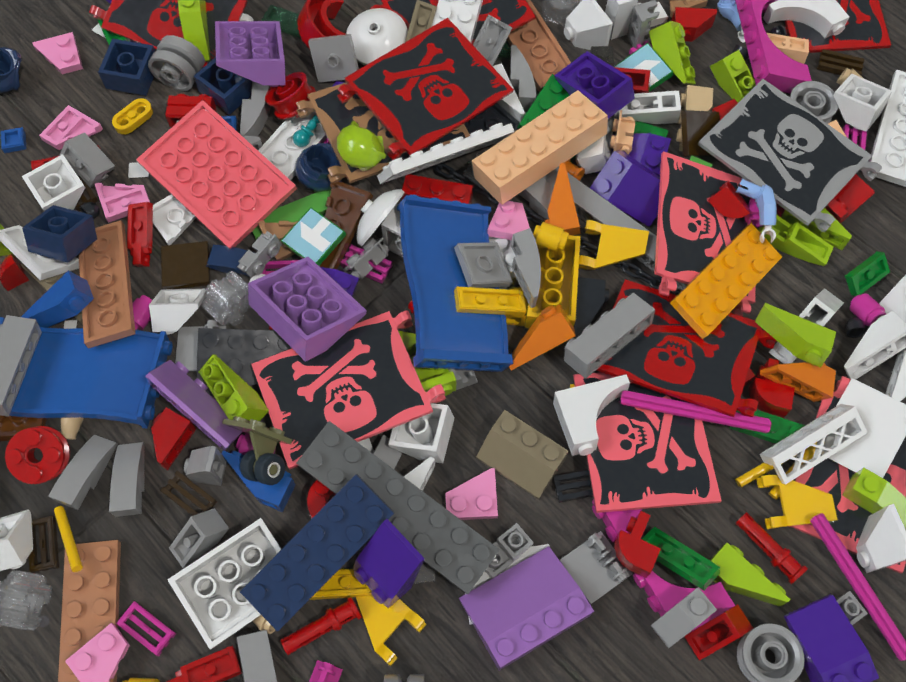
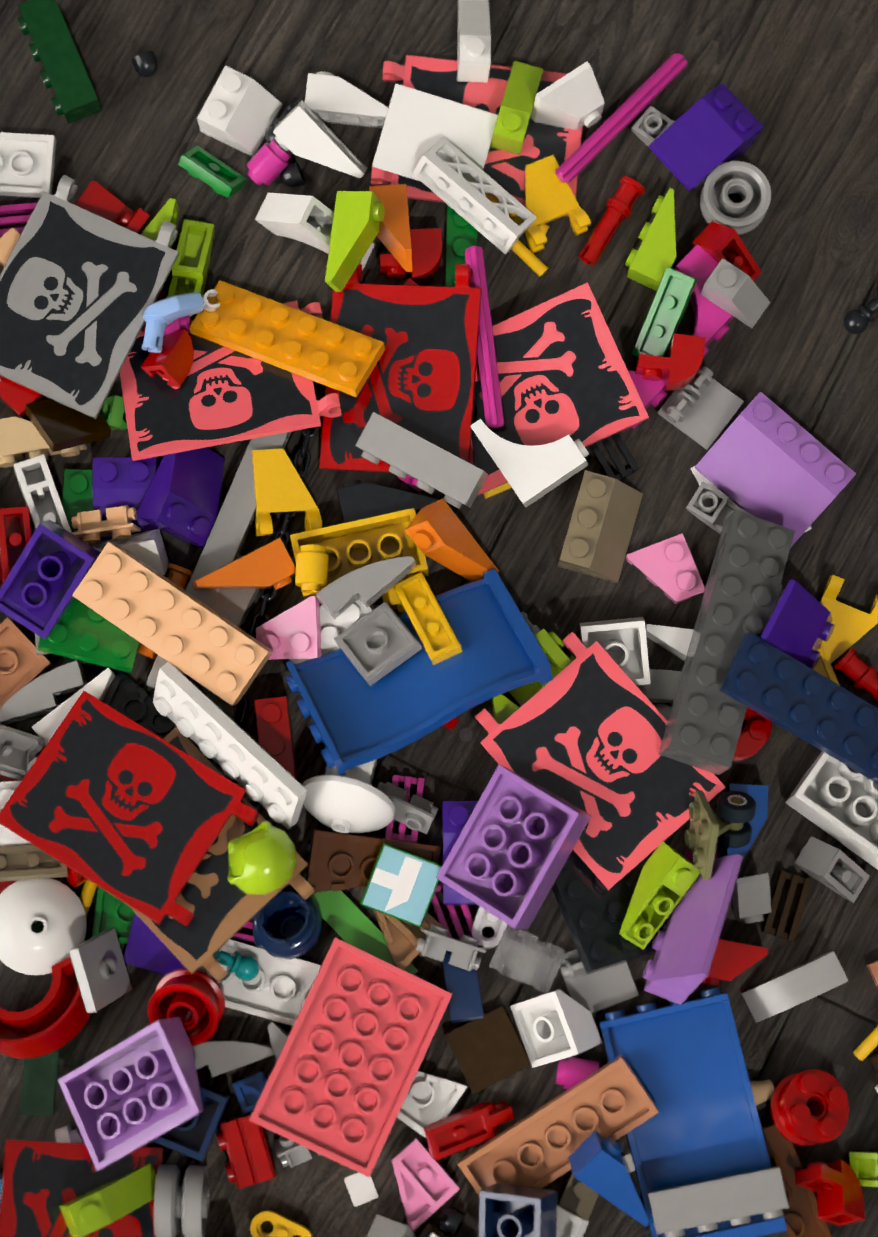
camera: 110 degrees left, 15 degrees up
light grey slope [48,435,118,510] -> none

